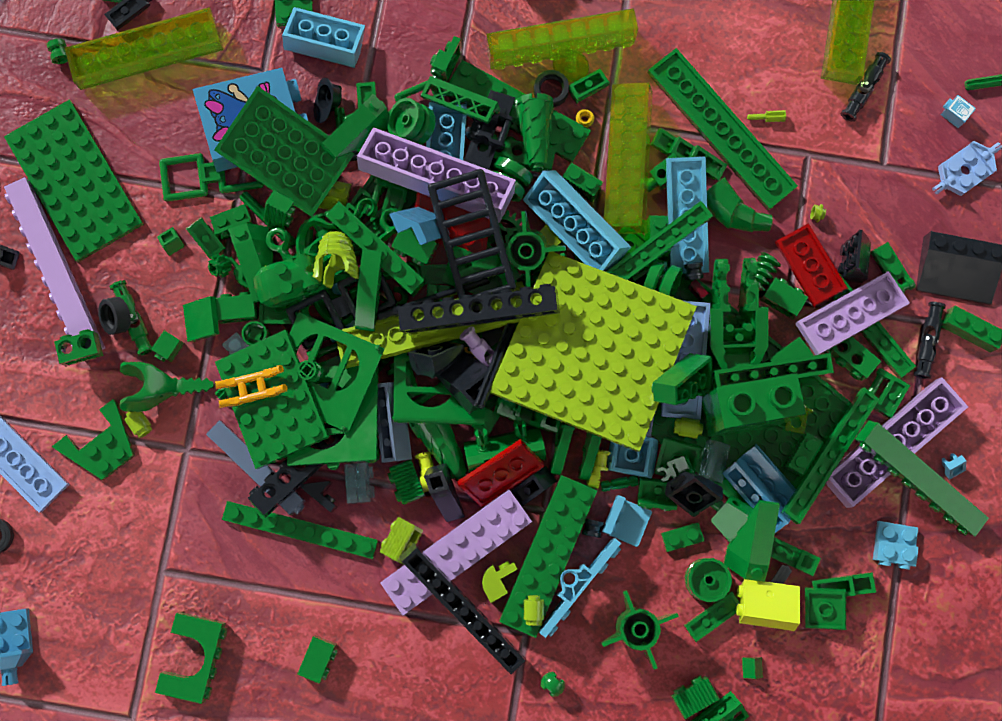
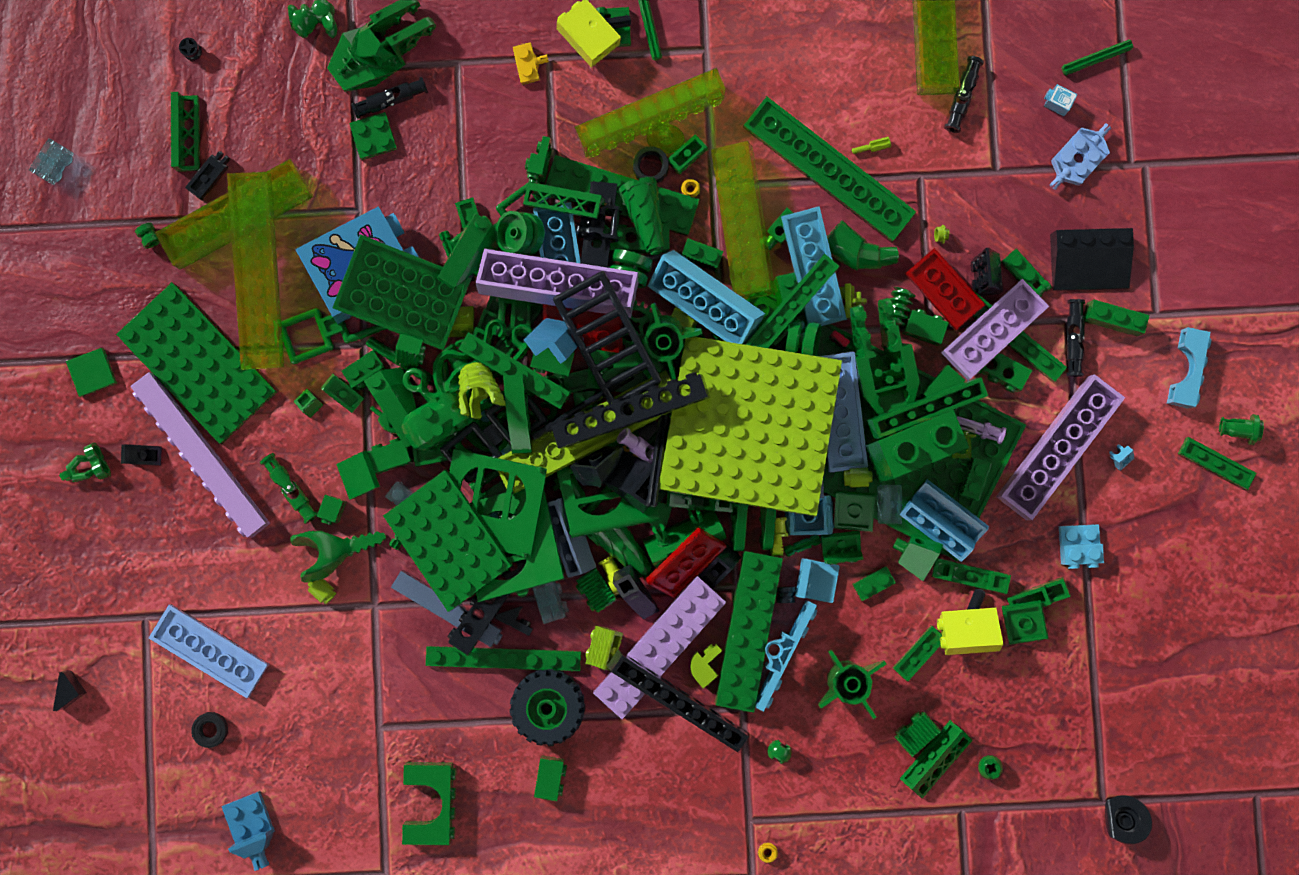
camera: 10 degrees left, 5 degrees up
green wing [52,399,135,480] -> none
green brick [54,329,104,366] -> none
black tyre [98,297,131,335] -> none
green gear [208,254,232,278] -> none
light orange piece [215,365,288,408] -> none
green wheel [242,321,271,346] -> none
medium azure slope [282,7,365,68] -> none
green wheel [297,360,323,382] -> none
black piece [313,78,342,123] -> none
lime brick [524,595,544,626] -> none
green slope [650,128,728,181] -> none
green wedge [652,353,712,405] -> none
plate [657,454,694,481] -> none
black slope [665,472,723,517] -> none
black wheel [683,262,704,280] -> none
green wheel [684,558,732,602] -> none
green wedge [723,500,780,582] -> none
green slope [742,657,763,679] -> none
green plate [781,387,879,524] -> none
green brick [855,420,989,537] -> none
green plate [869,368,910,419] -> none
none -> clear neon green brick [227,172,285,370]
none -> black wheel [510,669,585,746]
none -> lime hips [839,283,867,321]
none -> lavender pin [956,416,1006,444]

